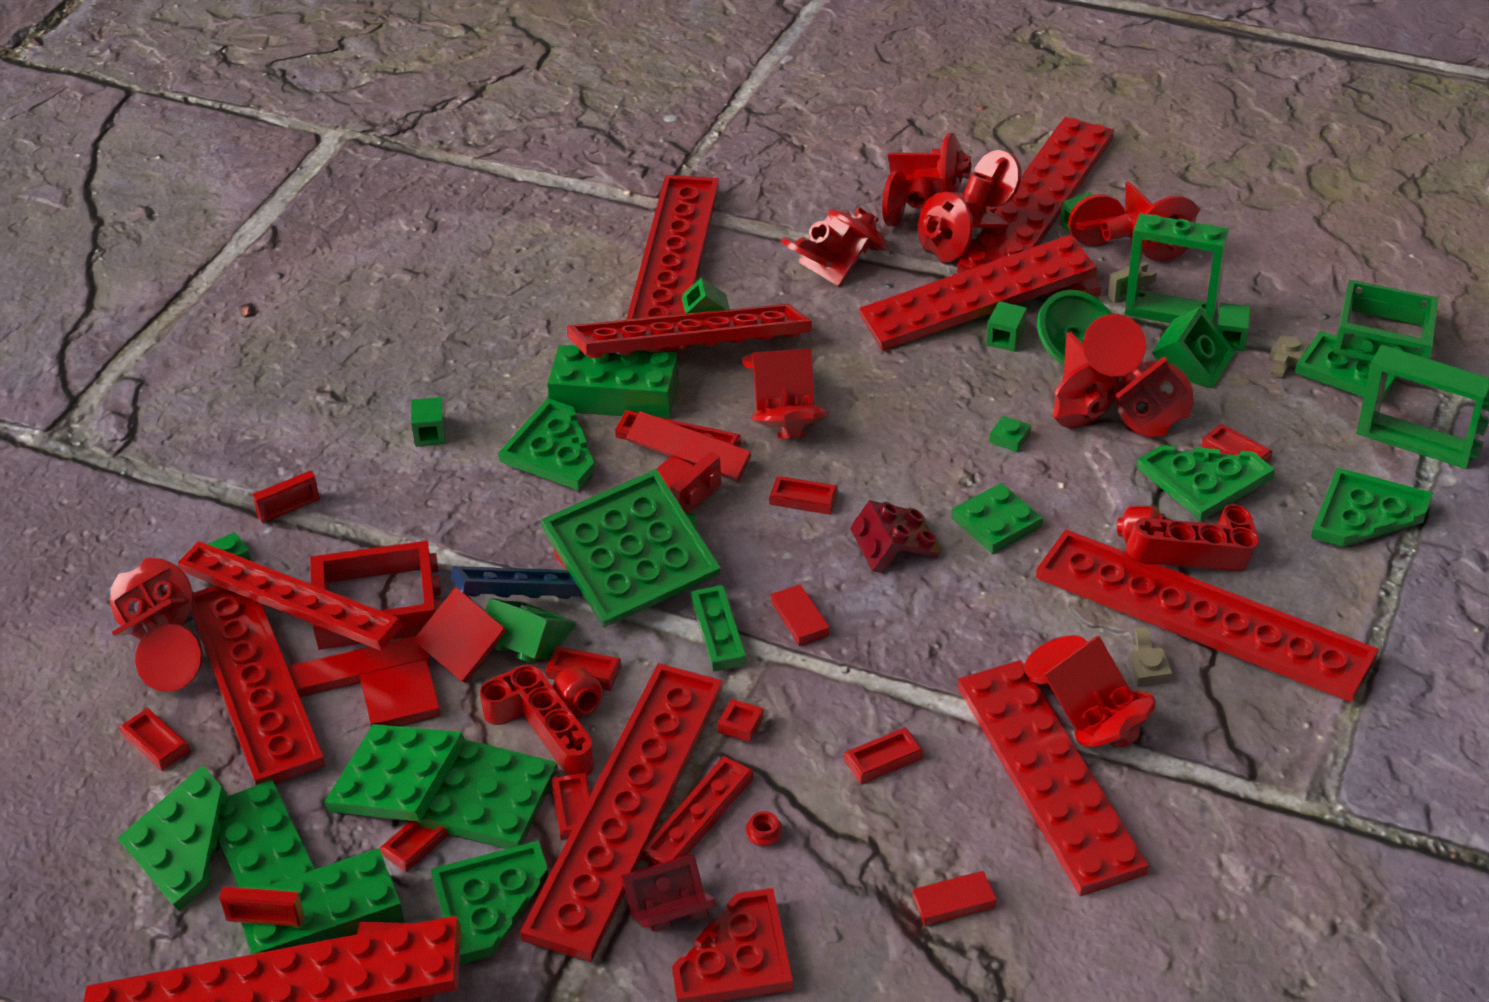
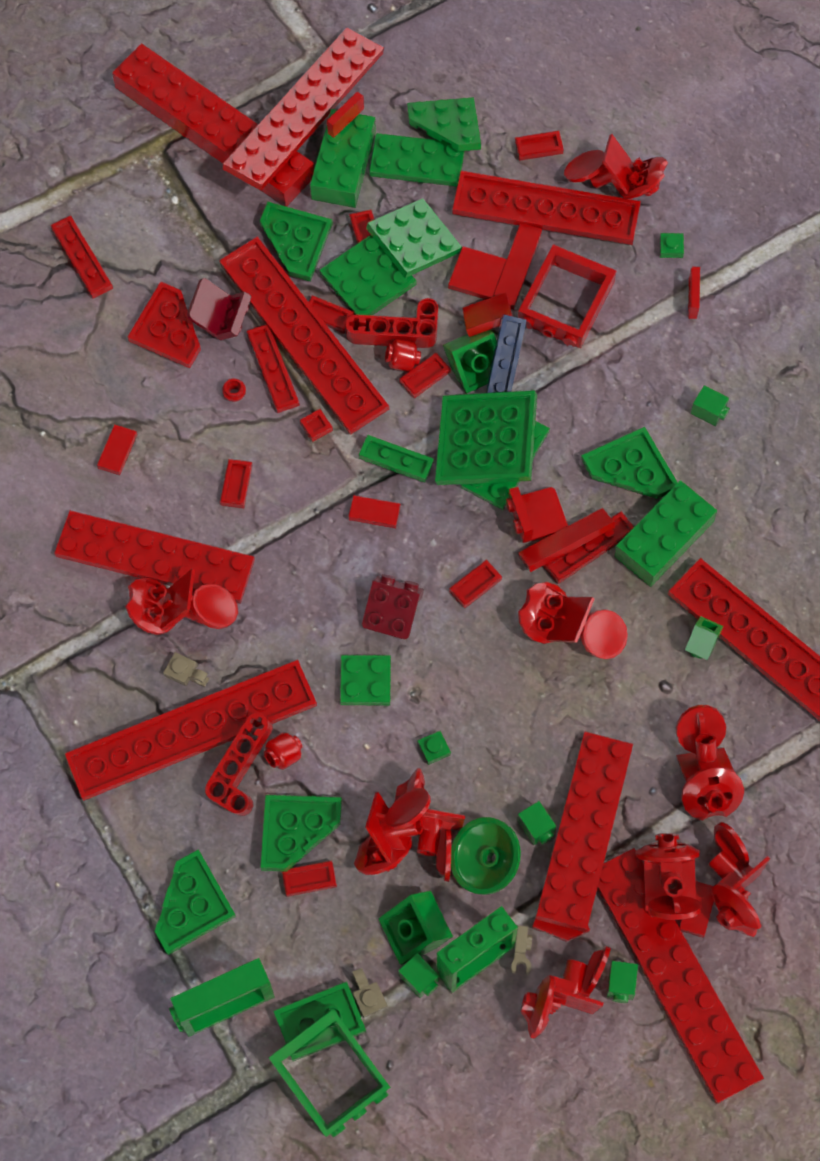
camera: 125 degrees right, 25 degrees up
red plate [178,541,402,651] -> none
red plate [567,304,812,358] -> none

